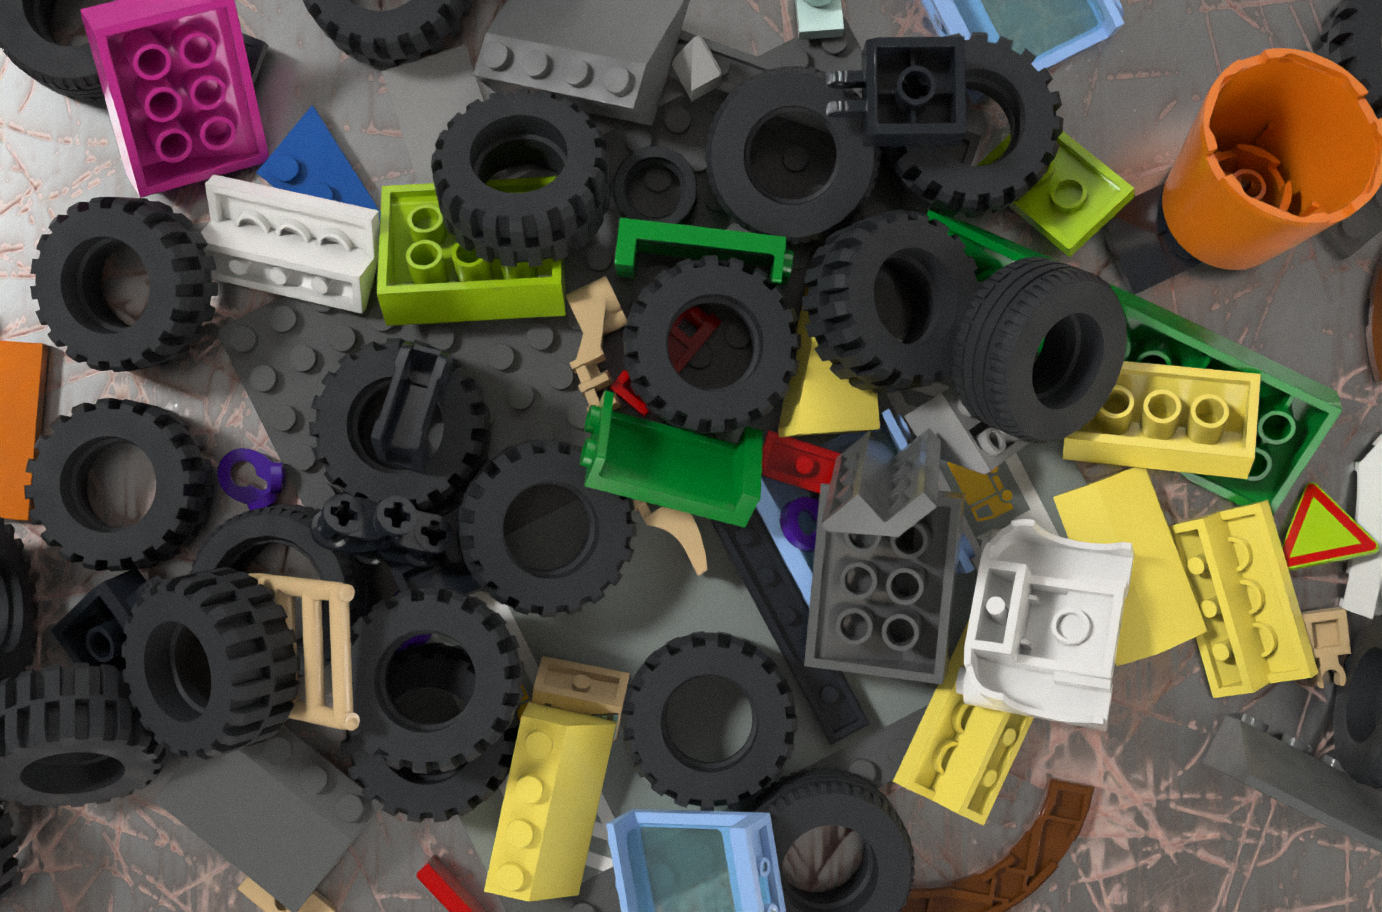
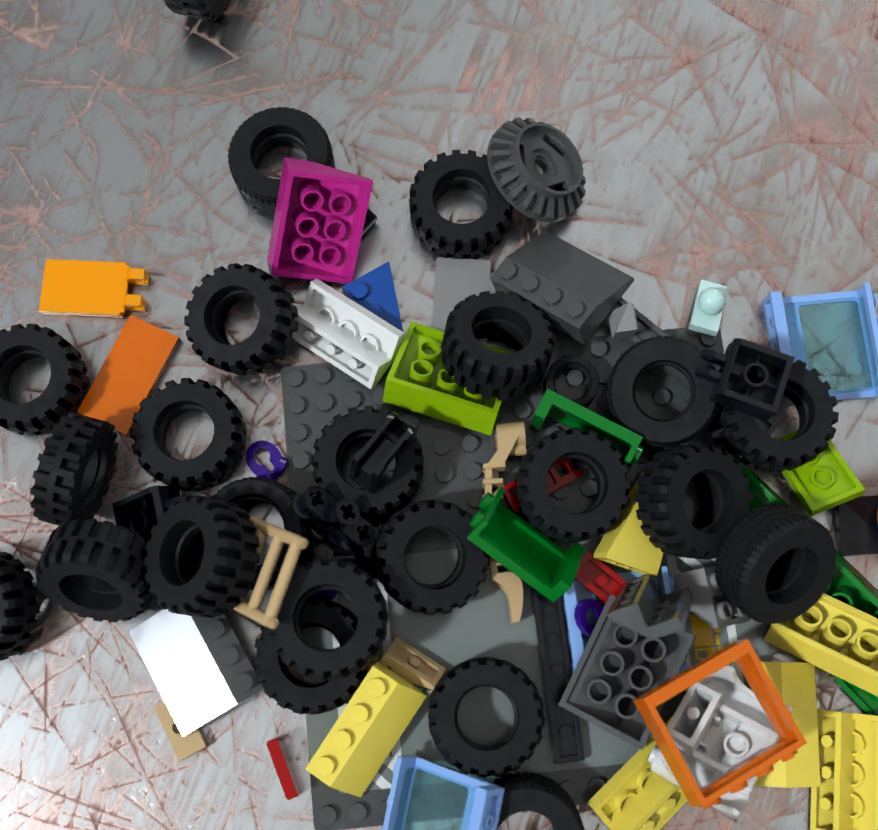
camera: 25 degrees right, 10 degrees down
none -> orange window [633,638,807,810]

